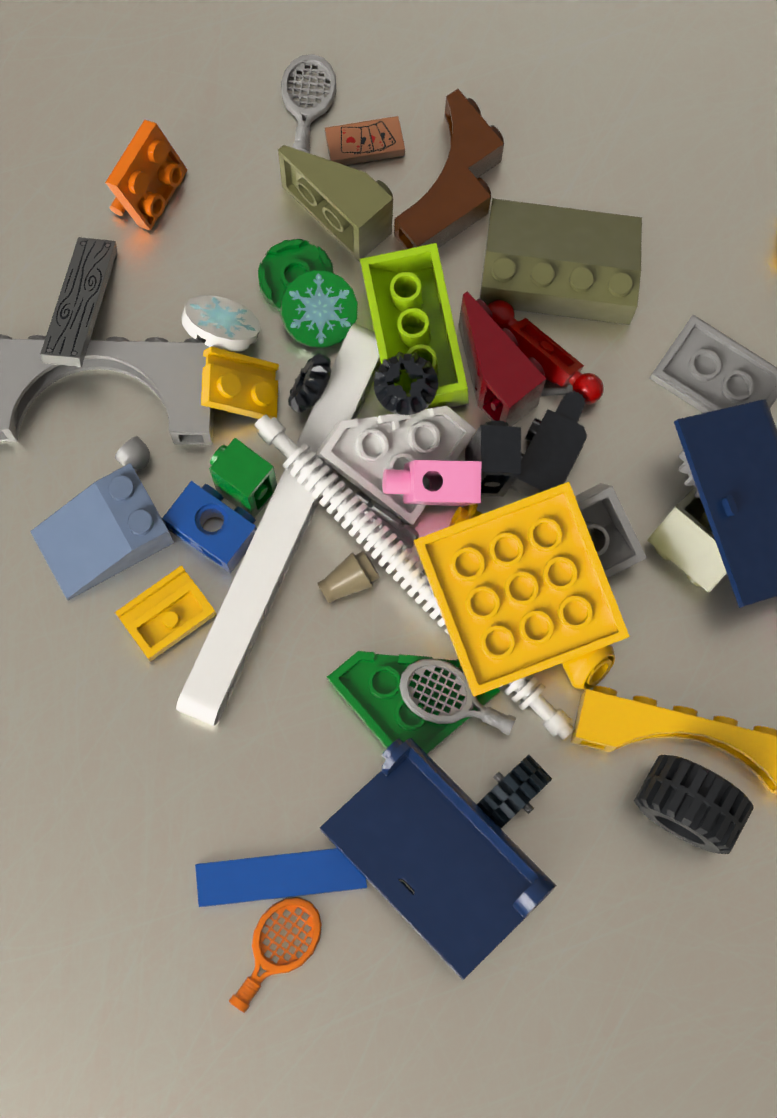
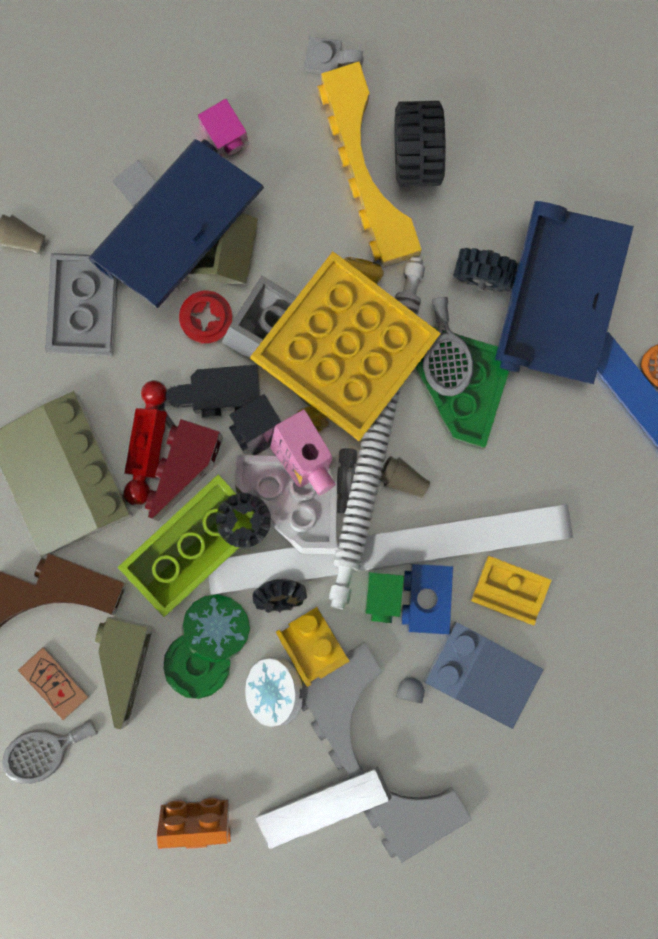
camera: 120 degrees left, 10 degrees up
none -> red gear [179,290,232,344]

